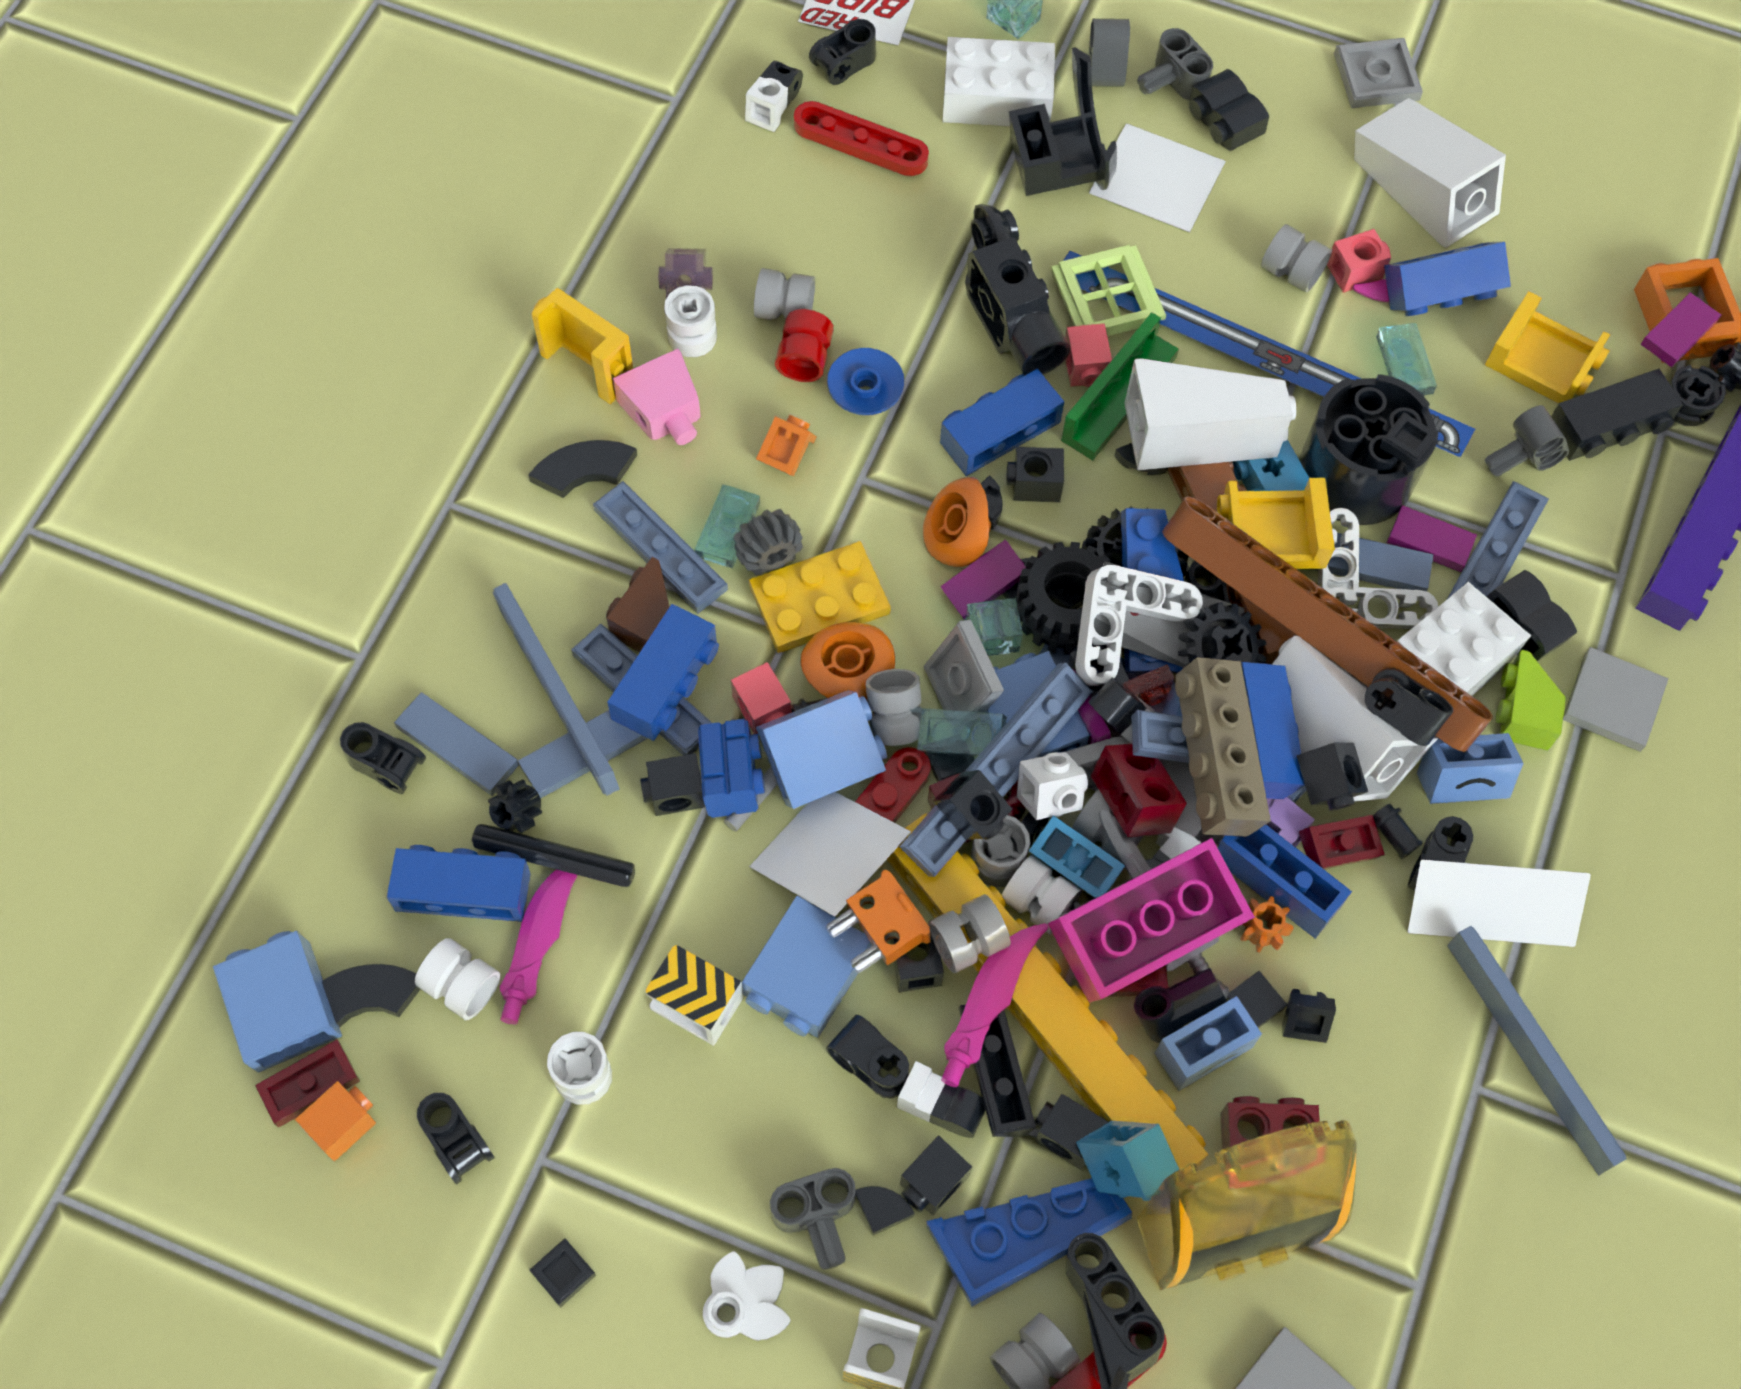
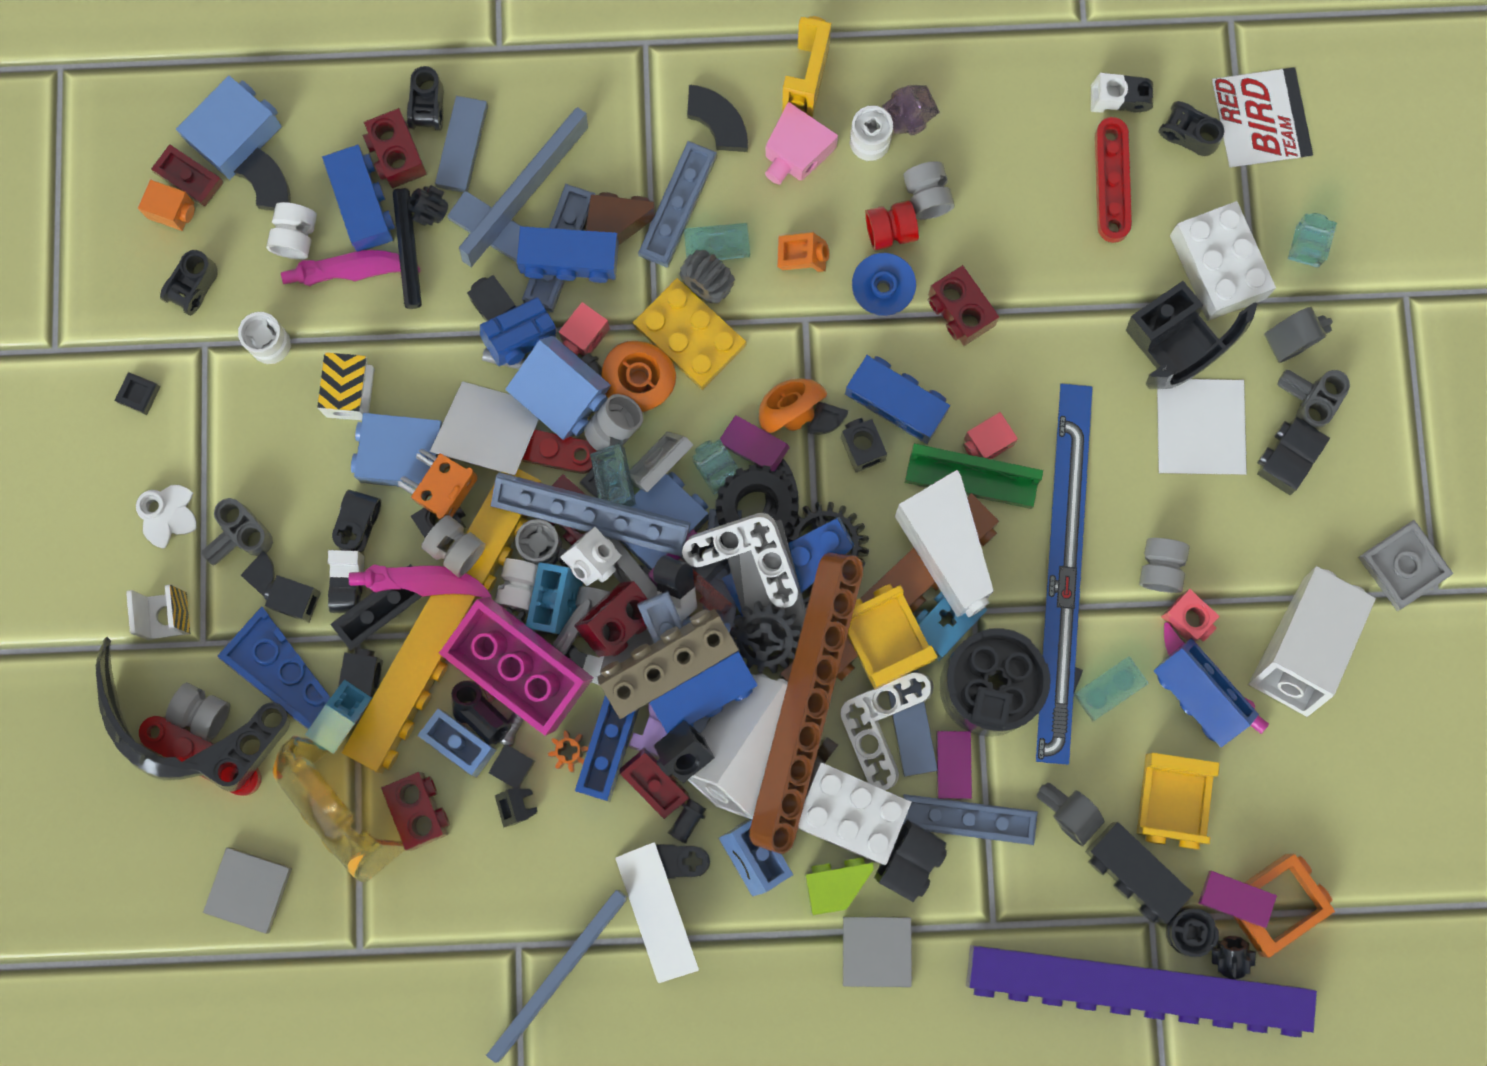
camera: 70 degrees right, 15 degrees up
black brick [933,770,1013,840] -> none
black brick [965,204,1070,375] -> none
yellowish green piece [1051,245,1166,336] -> none
black piece [1365,668,1453,746] -> none
none -> dark red brick [363,108,427,189]
none -> dark red brick [928,265,999,346]

